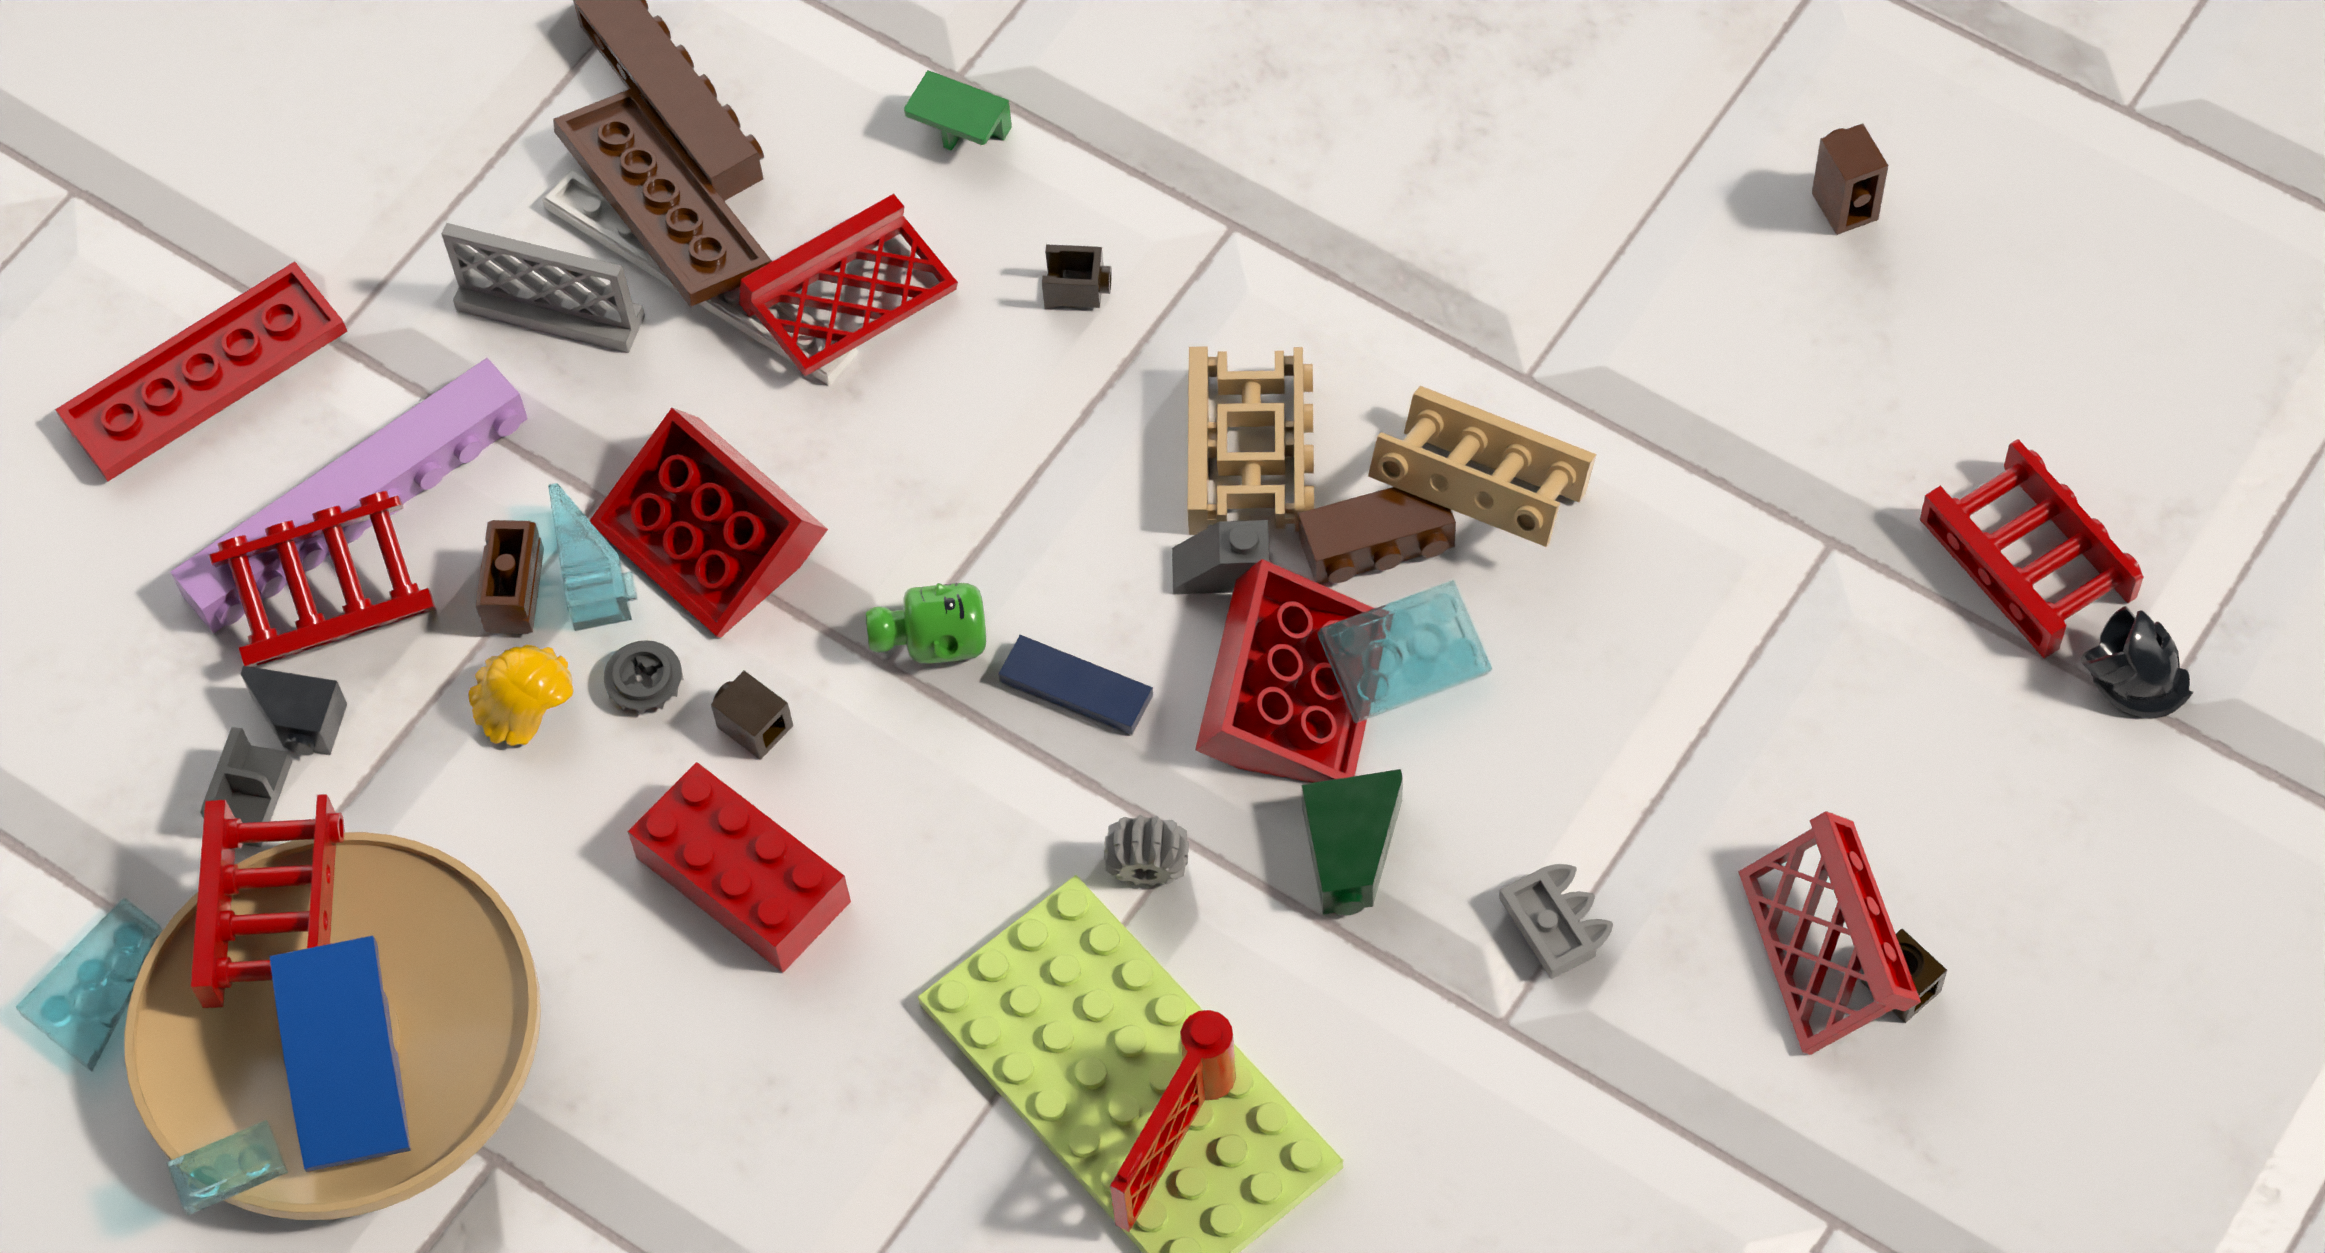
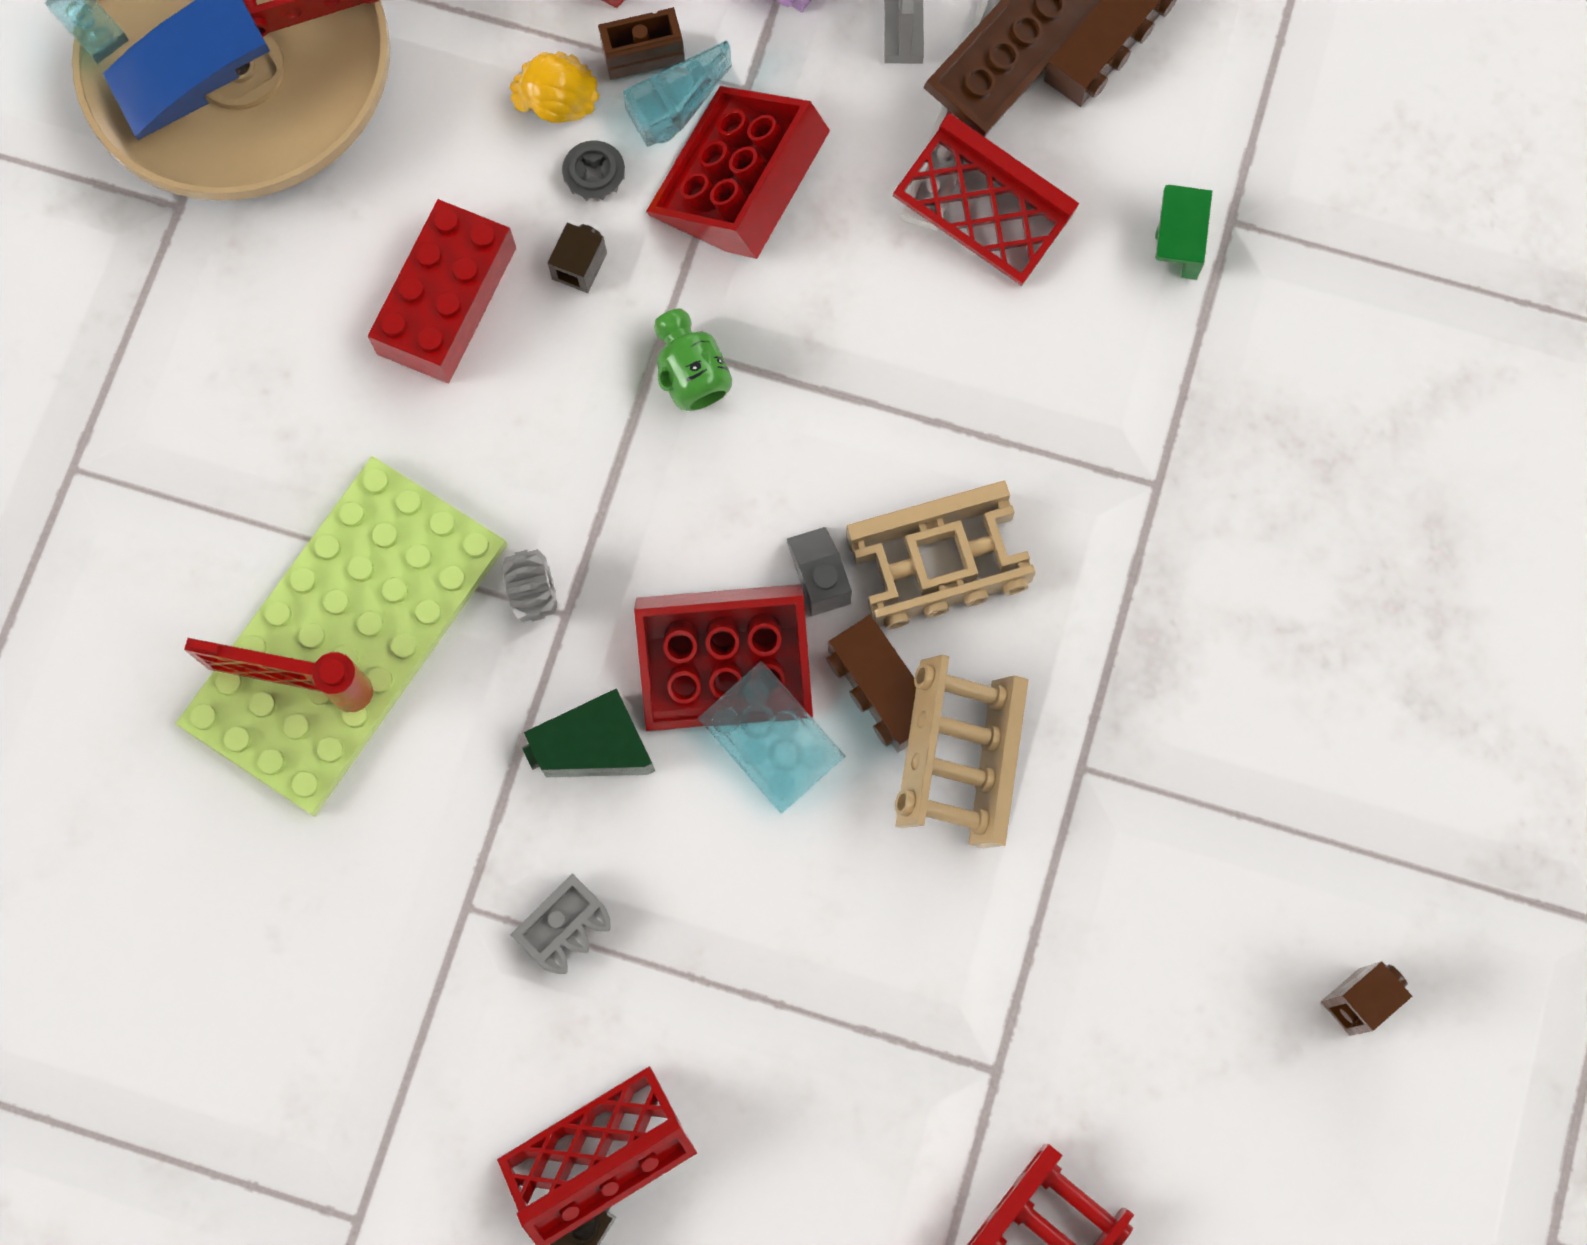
camera: 70 degrees right, 15 degrees up
dark blue tile [998,635,1153,735] -> none
dark brown window [1042,244,1112,309] -> none

